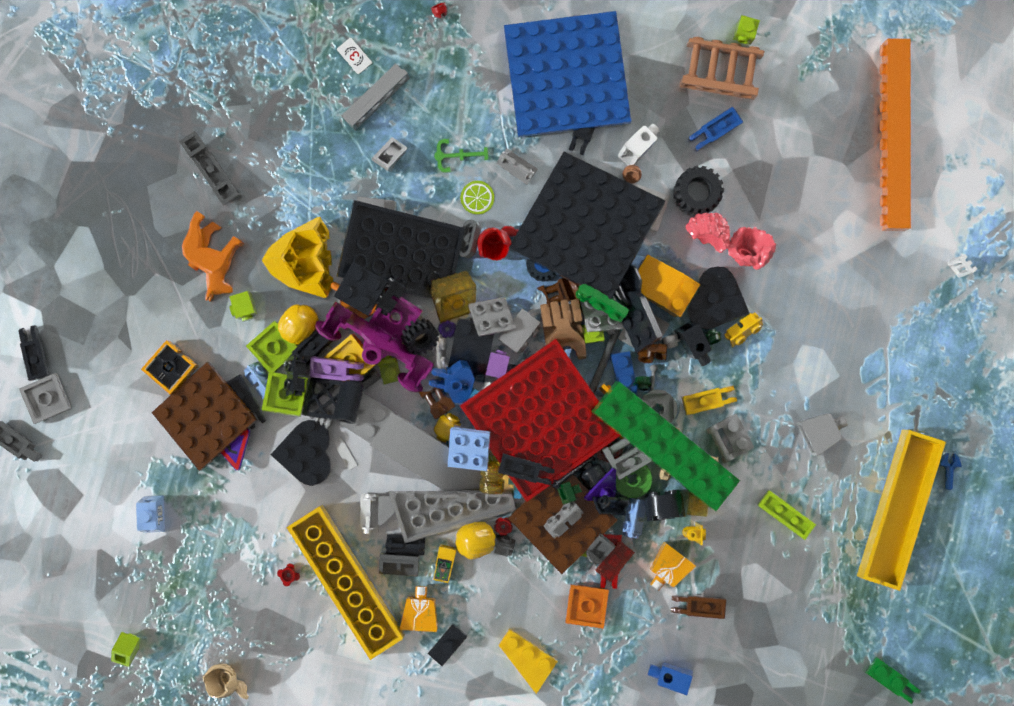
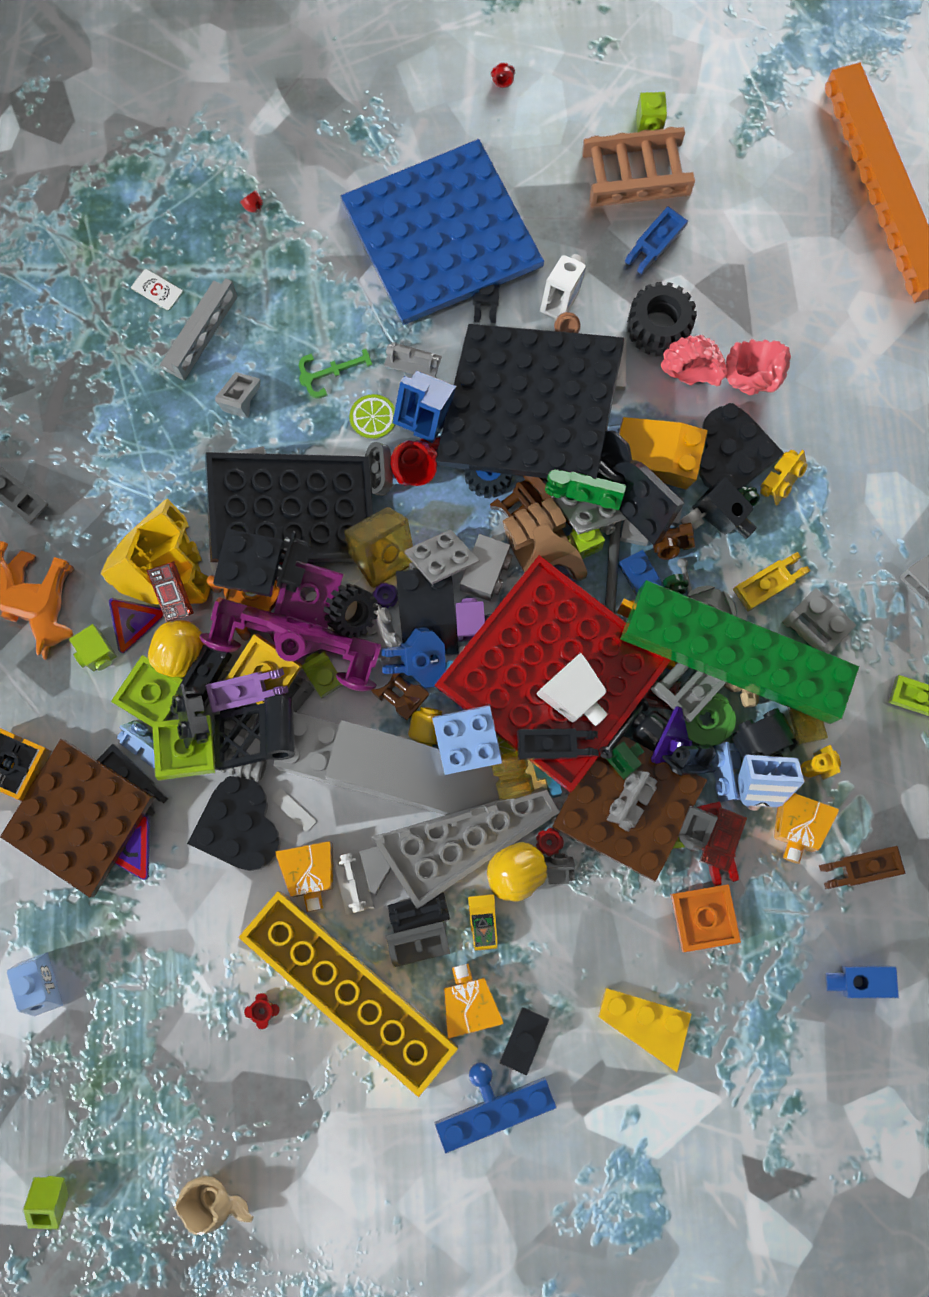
camera: 15 degrees left, 10 degrees down
none -> piece [109,598,166,653]
none -> tile [146,561,194,622]
none -> light orange torso [276,841,333,912]
none -> blue plate [392,370,456,443]
none -> blue plate [435,1063,557,1154]
none -> white torso [537,653,608,726]
none -> light blue torso [737,755,804,811]

